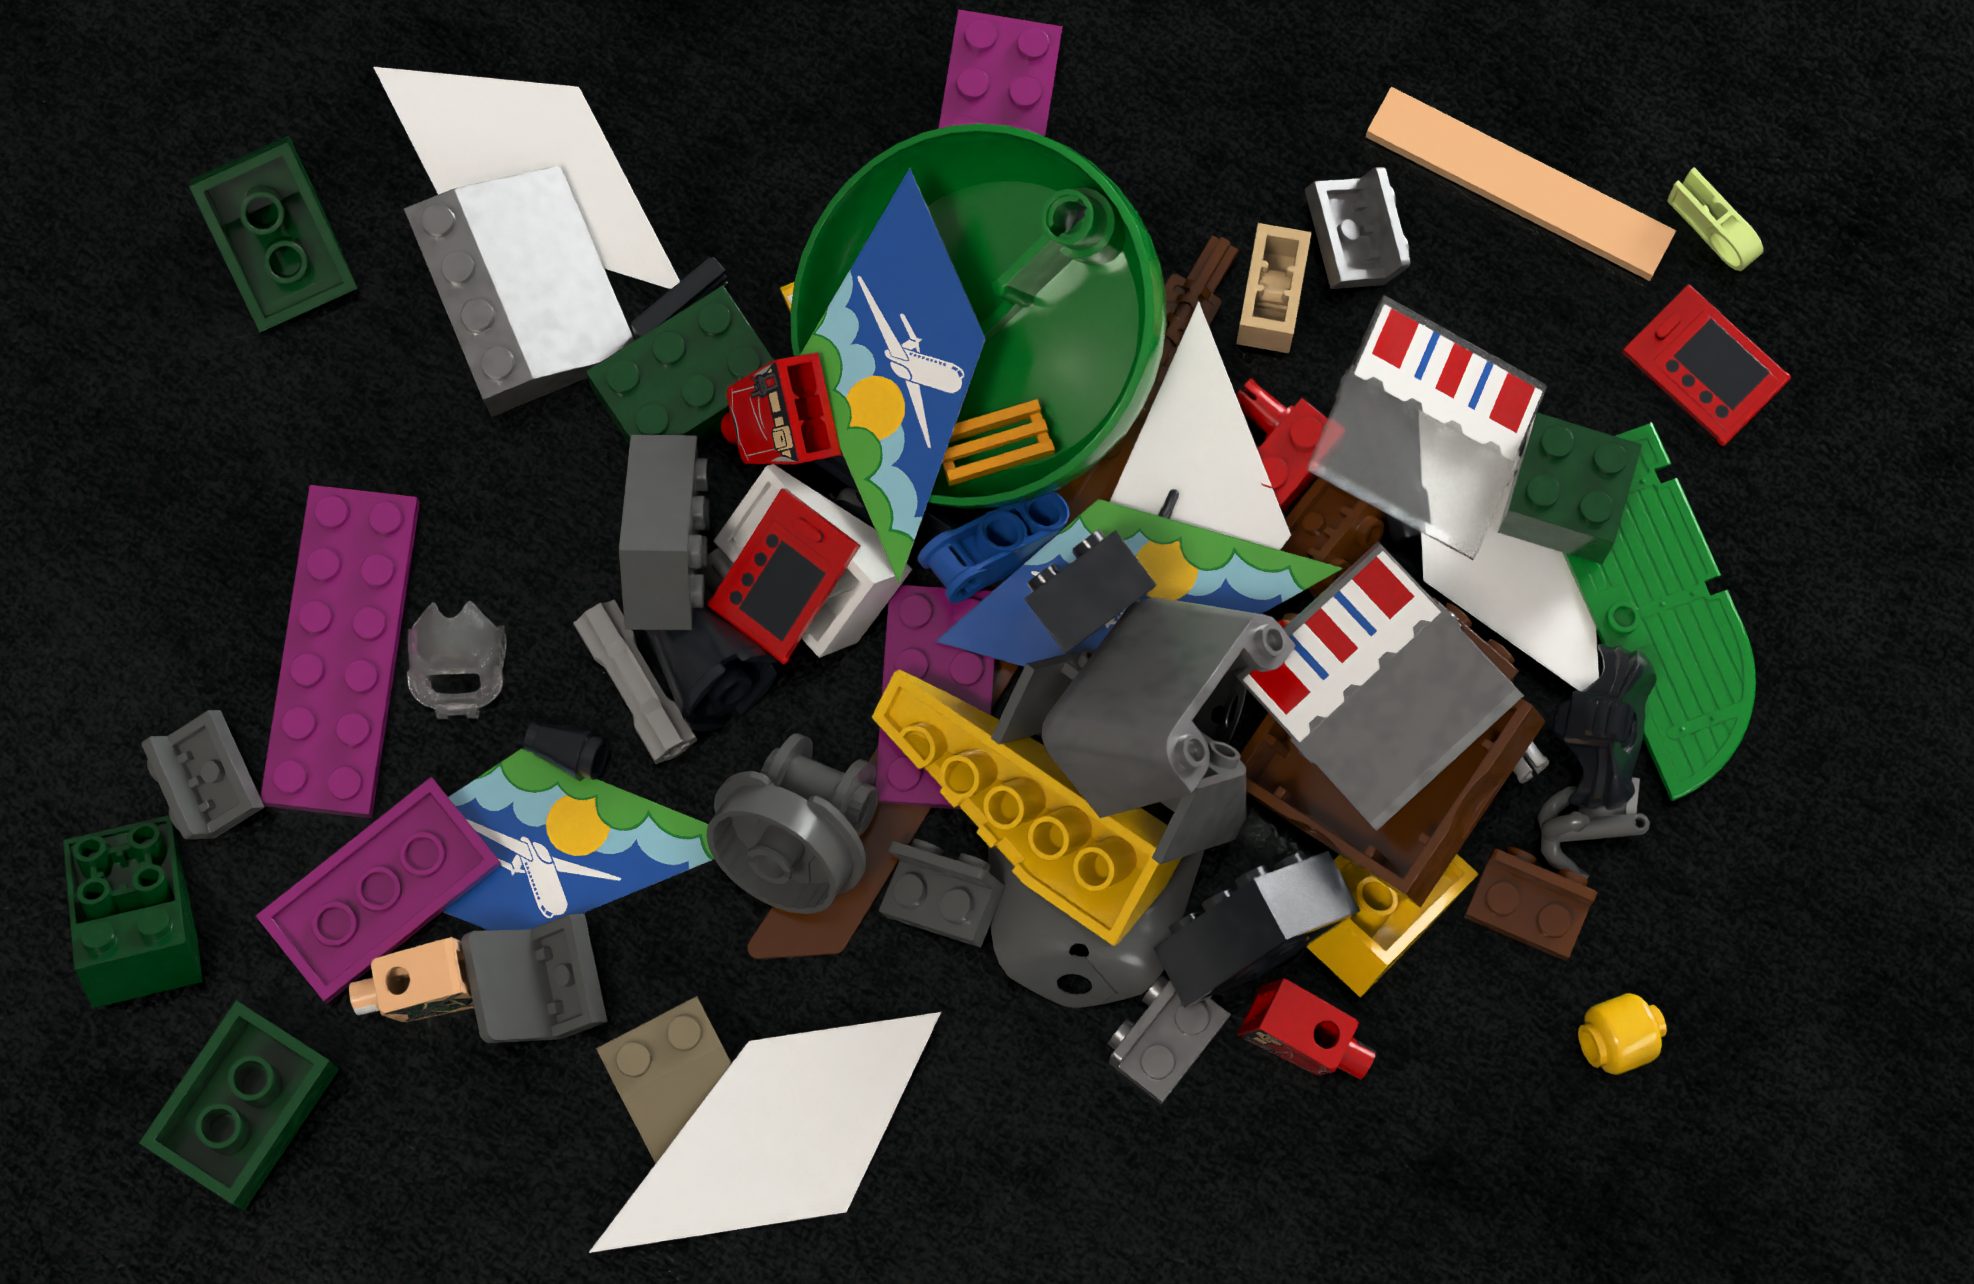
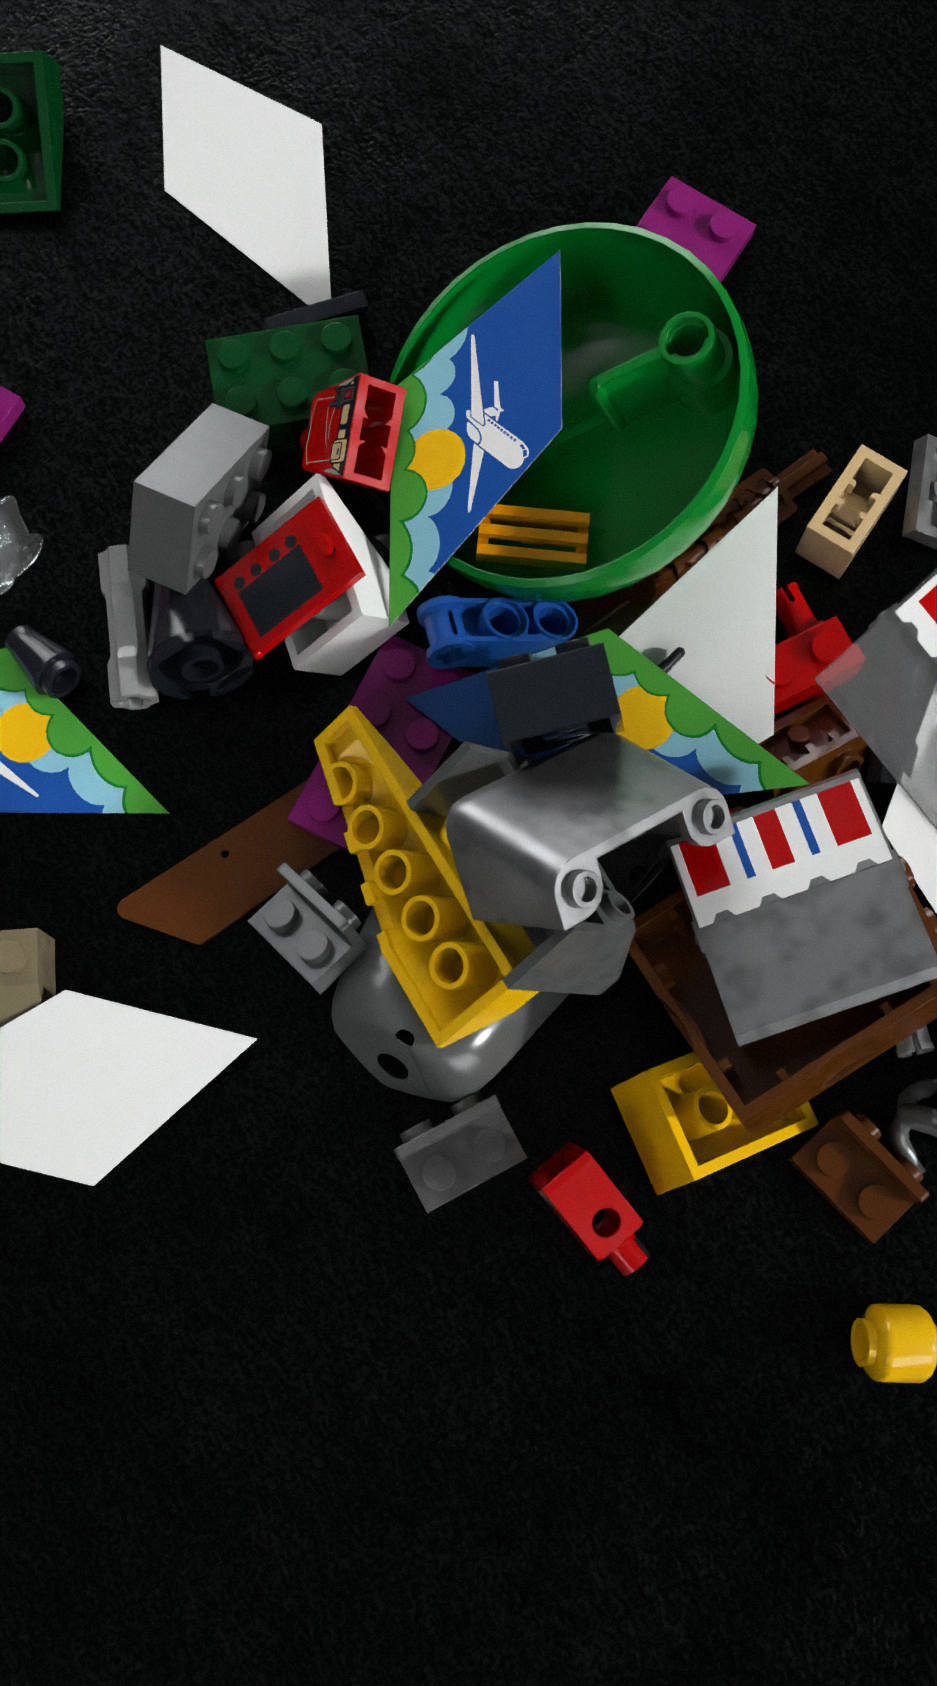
camera: 25 degrees right, 0 degrees up
slope [404,165,634,417] -> none
dark grey piece [707,733,879,914] -> none
black brick [1154,851,1360,1008] -> none

